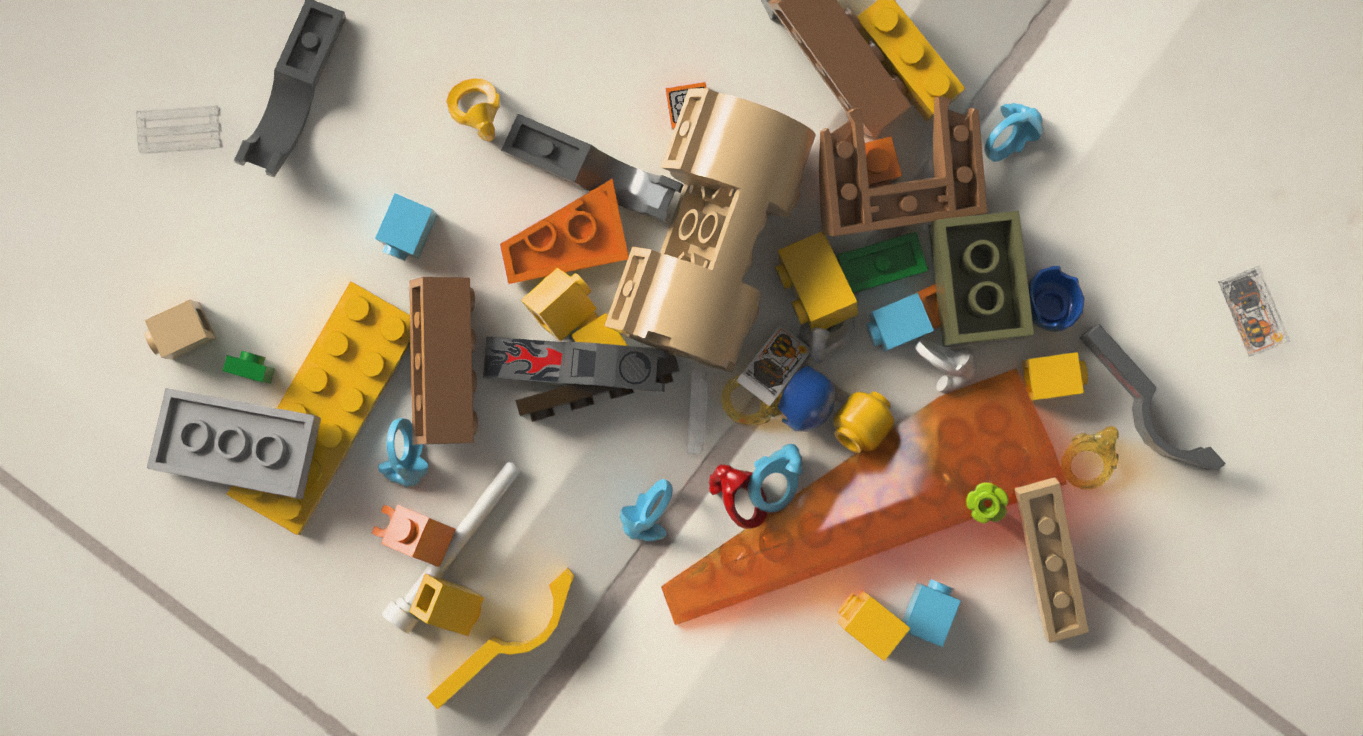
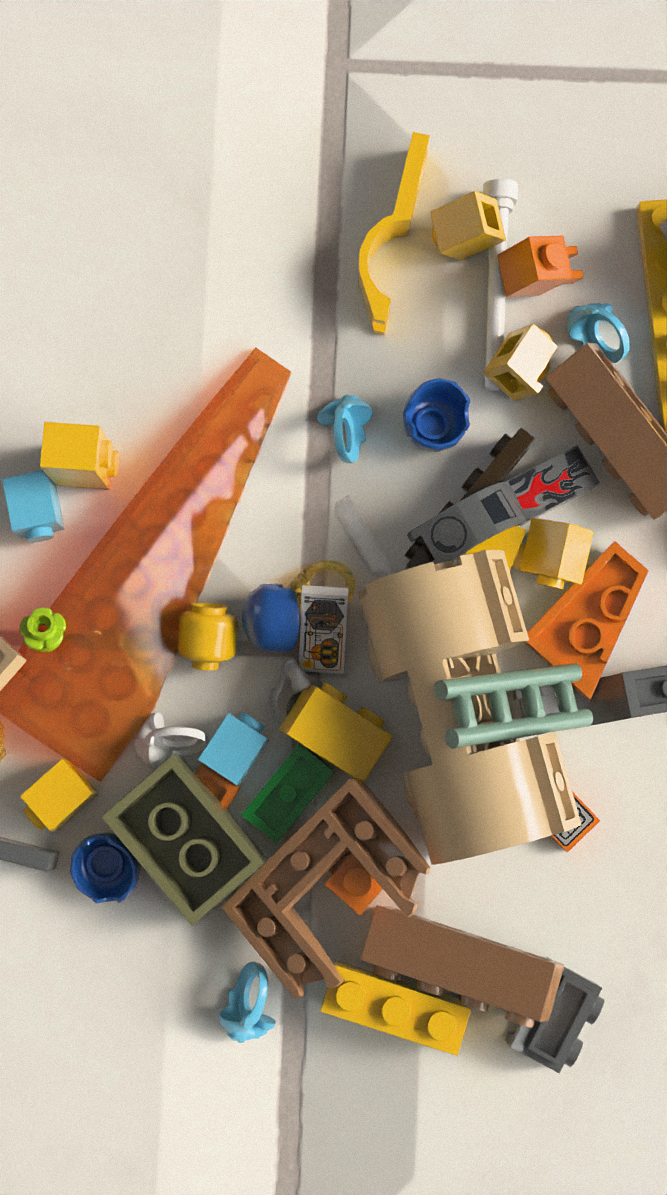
camera: 150 degrees right, 5 degrees down
red piece [708,464,767,529] -> none
medium azure piece [748,444,803,513] -> none
none -> blue hair [403,378,470,452]
none -> sand green bar [434,663,593,749]
none -> yellow brick [483,324,558,401]

